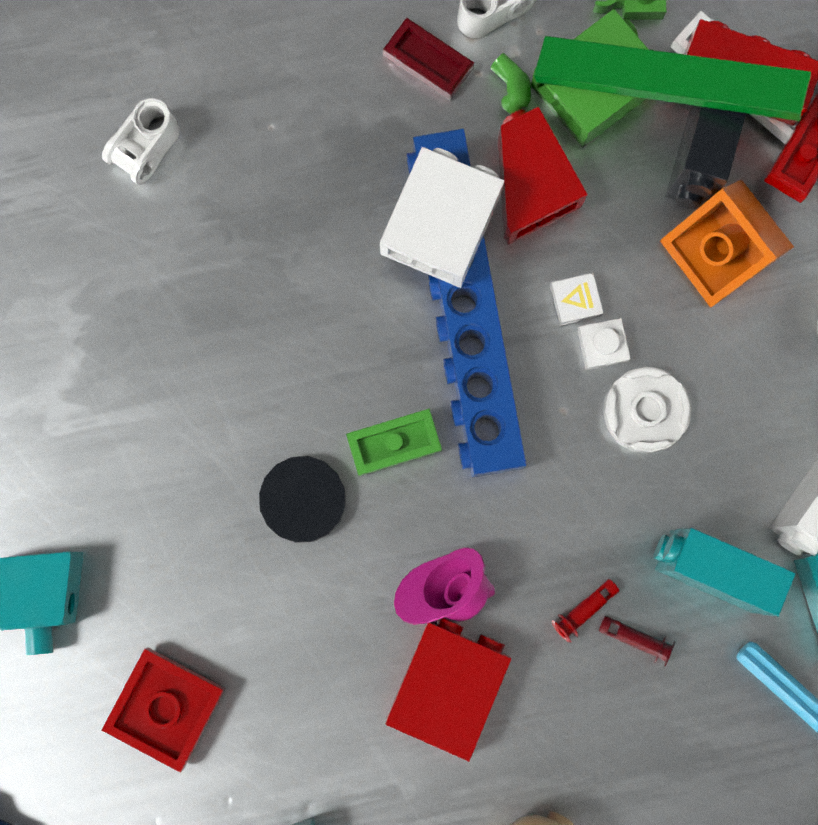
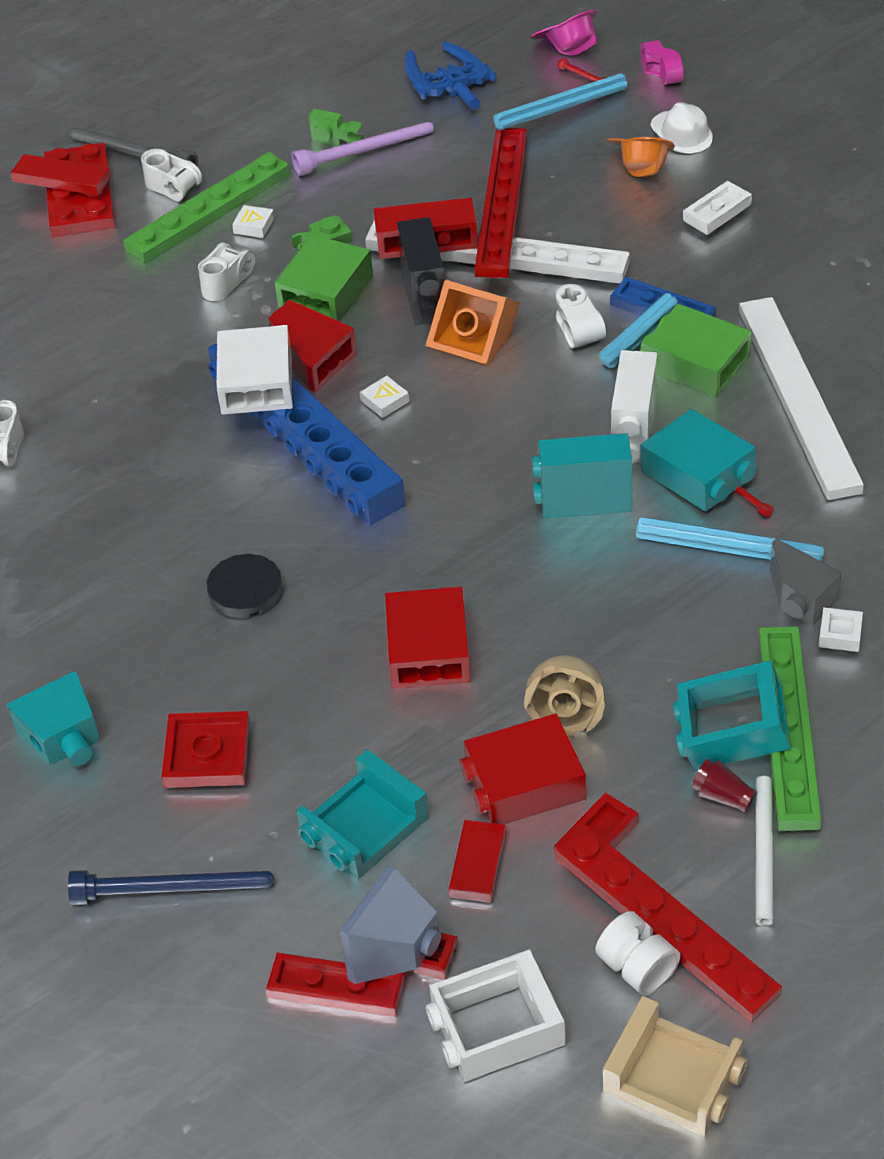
camera: 25 degrees left, 35 degrees down
bright green plate [346,409,442,477] -> none
dark red tile [383,17,474,100] -> none
dark pink piece [394,547,495,625] -> none
bright green arm [490,53,531,114] -> none
green tile [534,36,811,121] -> none
red piece [551,579,620,643] -> none
white plate [577,318,631,370] -> none
dark red piece [599,615,675,667] -> none
white tile [603,367,692,453] -> none

